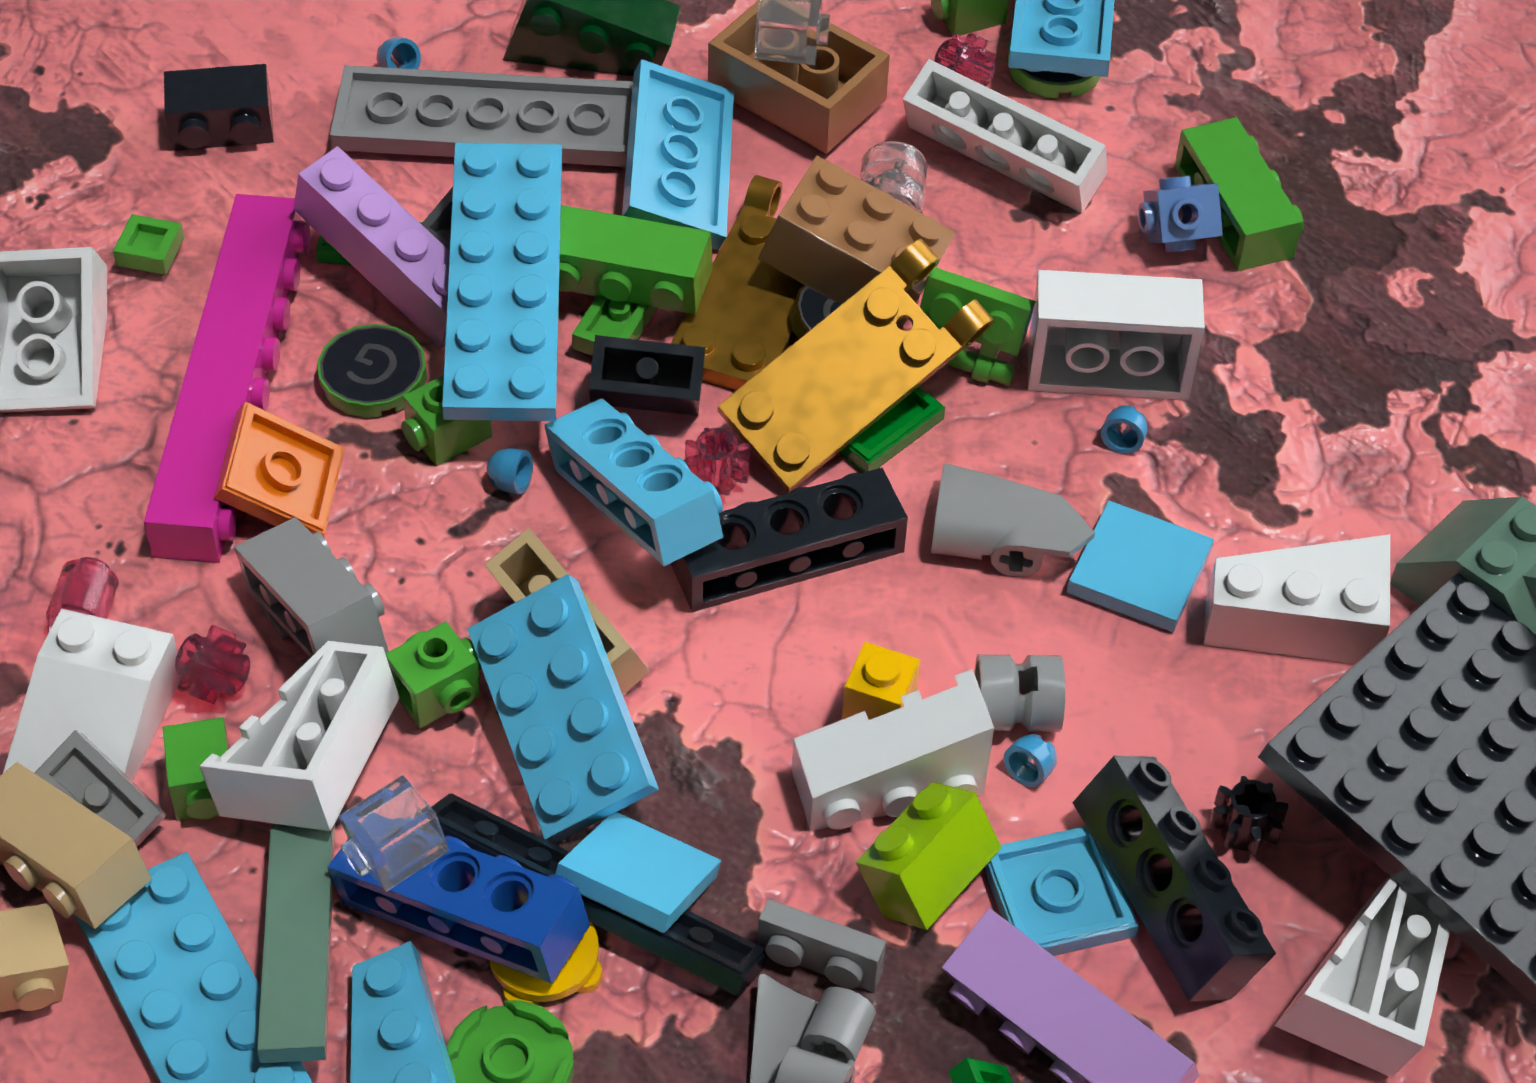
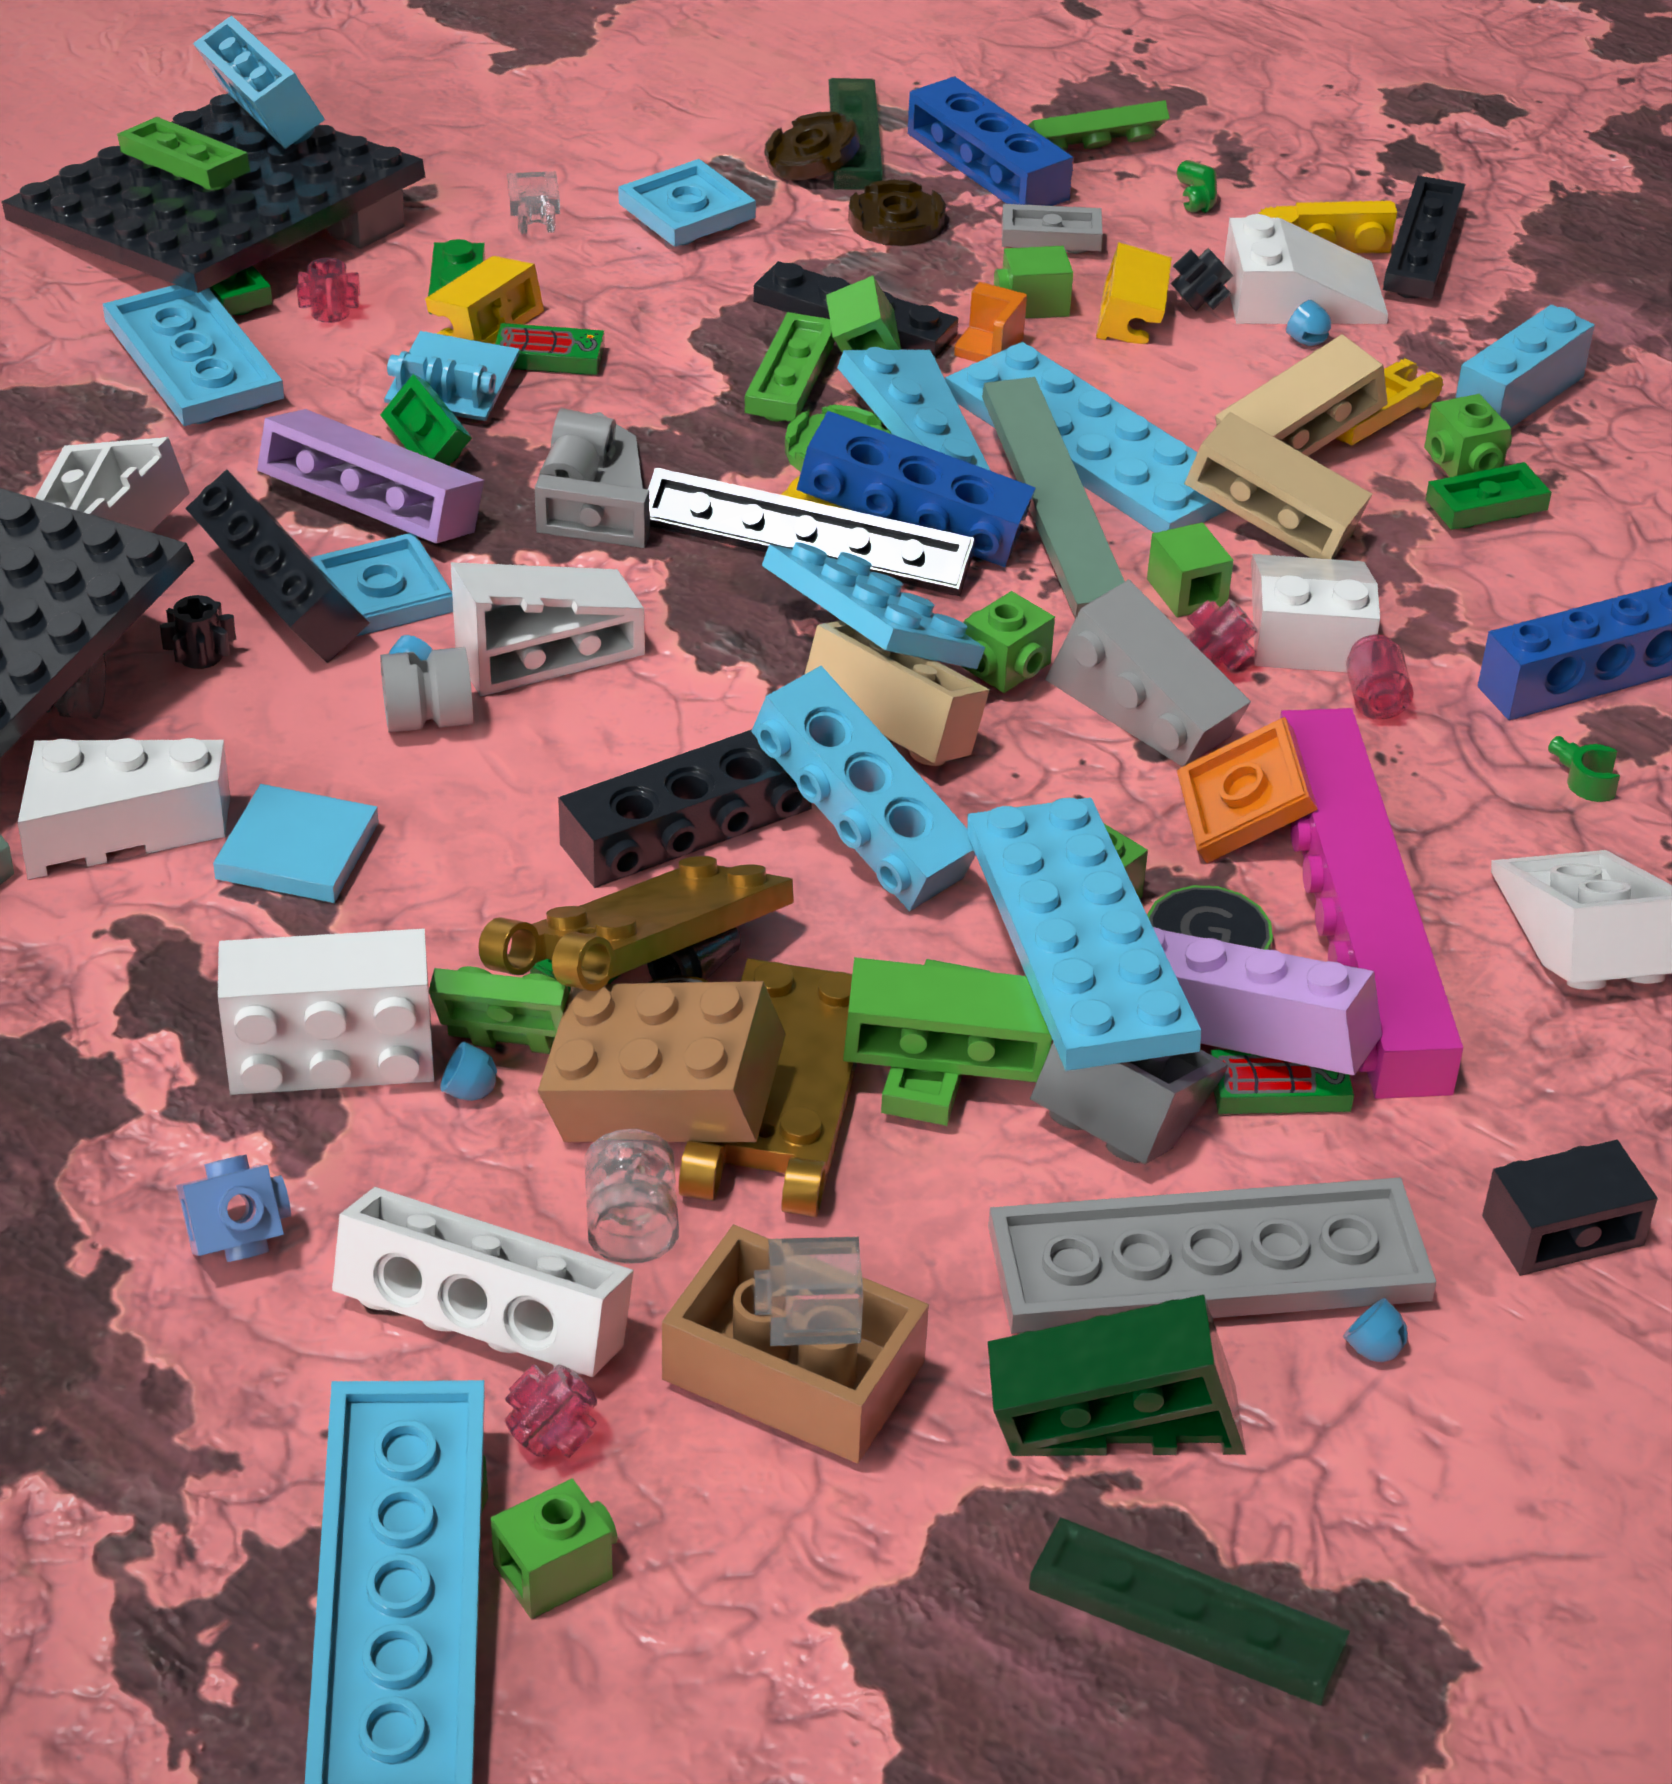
camera: 170 degrees right, 10 degrees down
light grey plate [34,730,167,847] -> none
bright green plate [113,214,184,275] -> none
white wedge [199,641,400,831] -> none
clear brick [339,775,449,892] -> none
medium azure tile [555,812,721,933] -> none
black brick [589,335,705,416] -> none
medium azure plate [622,59,734,250] -> none
clear pink gear [683,427,750,496] -> none
yellow brick [842,642,921,720] -> none
lime brick [855,782,1002,930] -> none
light grey panel [931,464,1095,577] -> none
bright green brick [1174,117,1304,271] -> none

